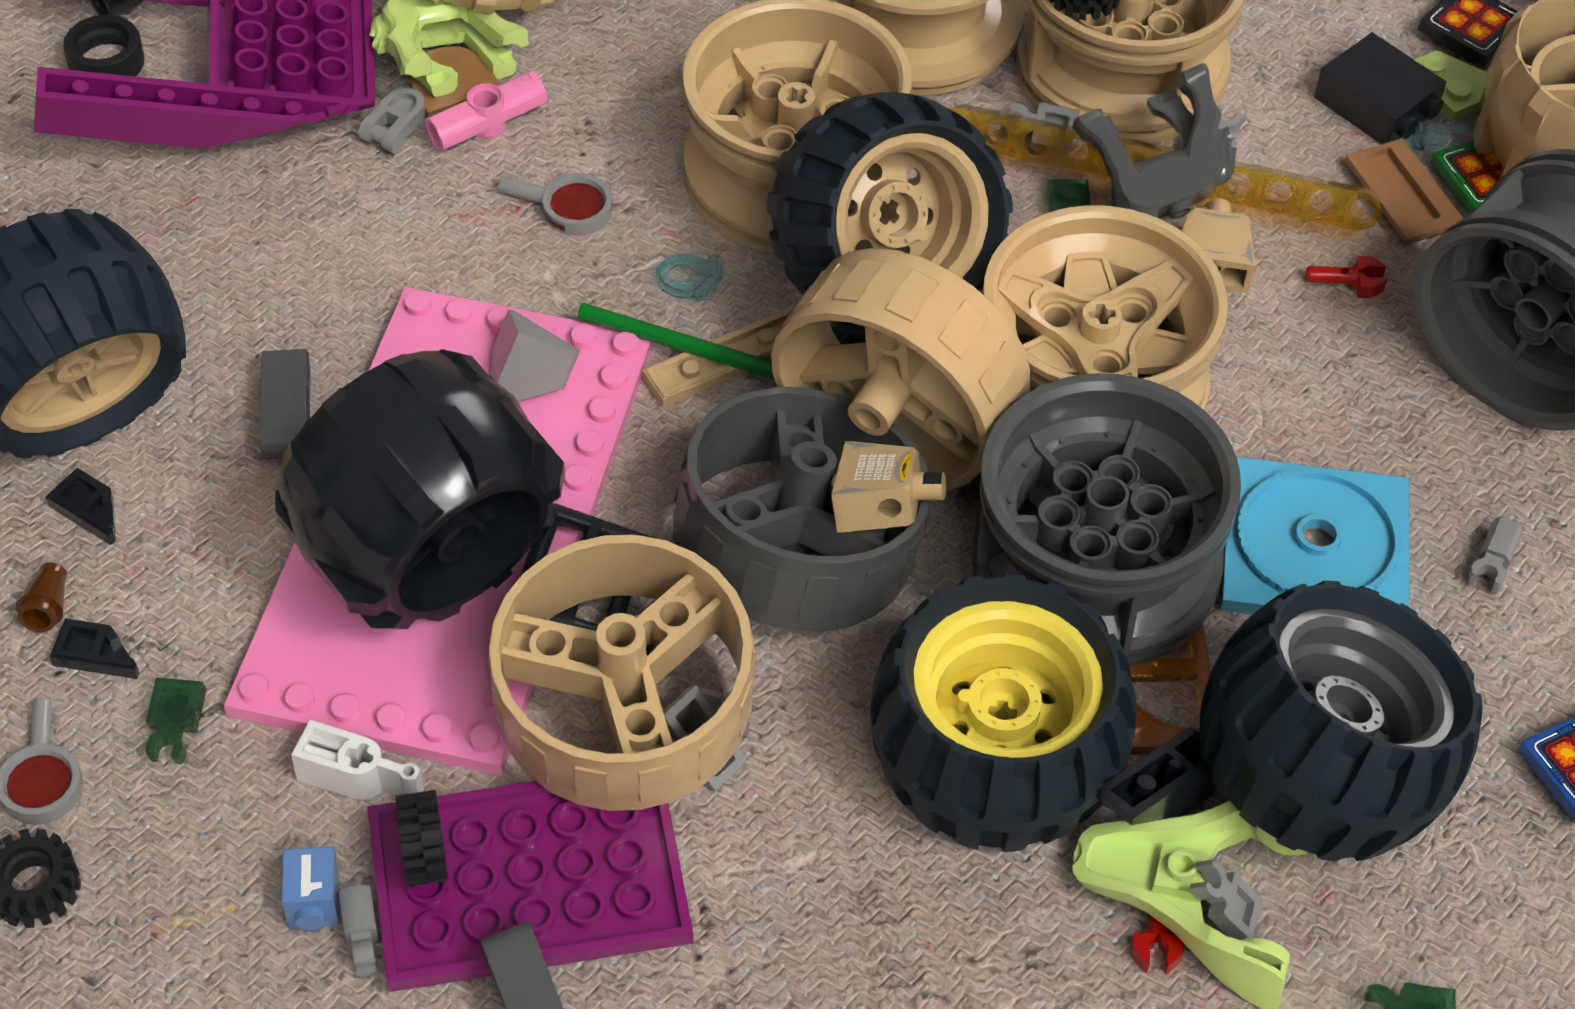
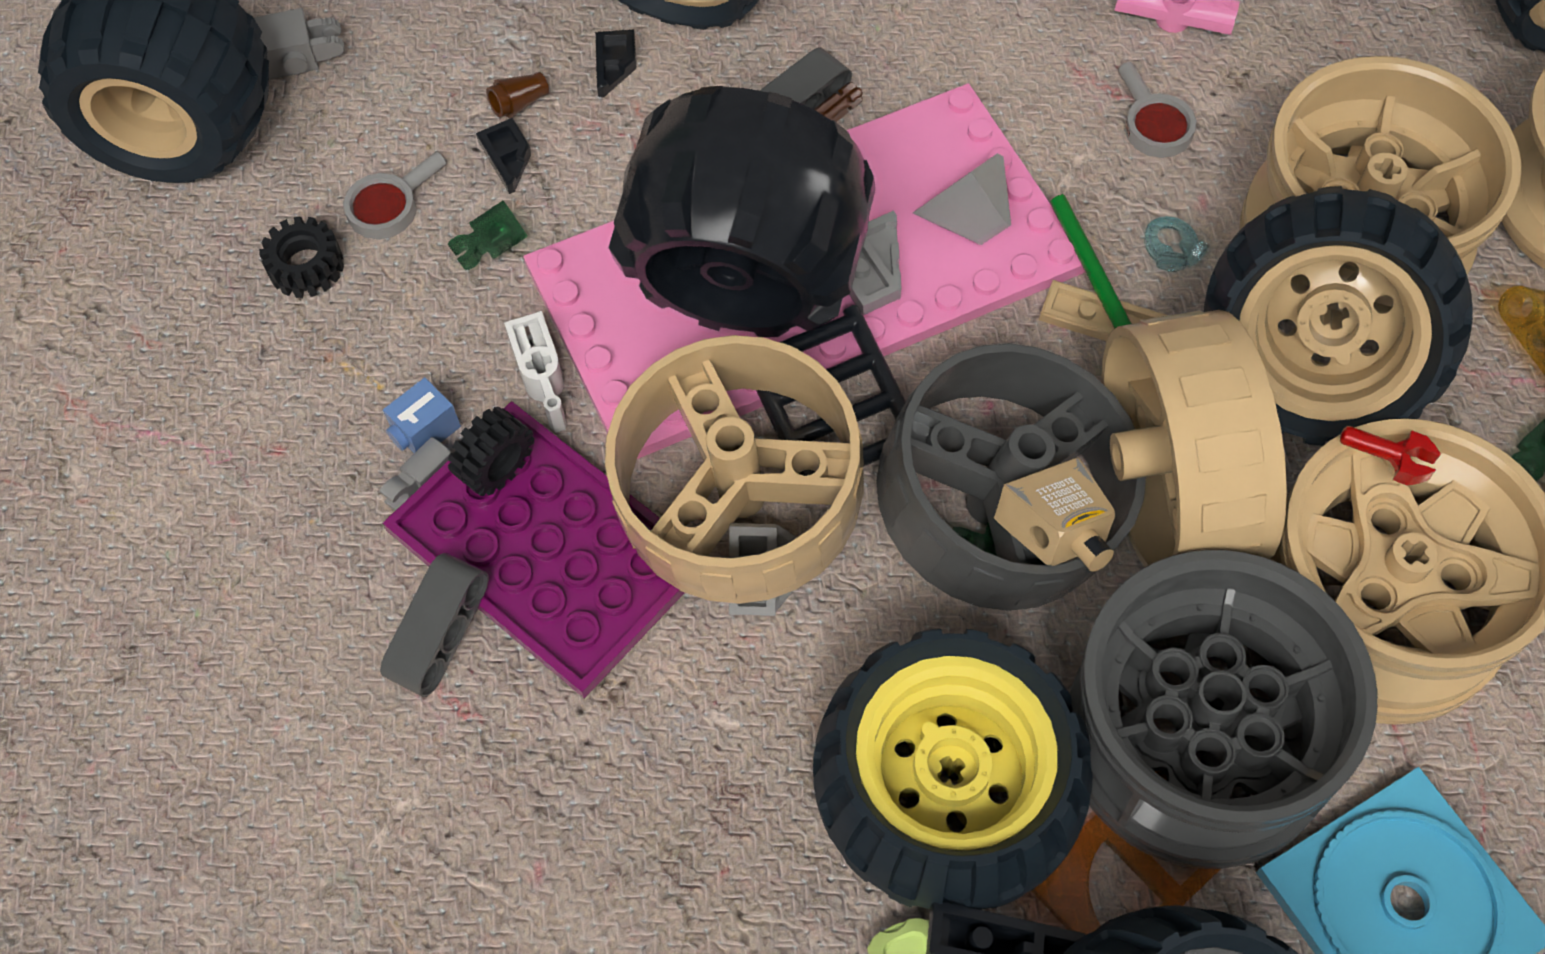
camera: 55 degrees right, 10 degrees up
none -> reddish brown axle [814,82,863,122]
none -> red bar [1340,426,1441,486]

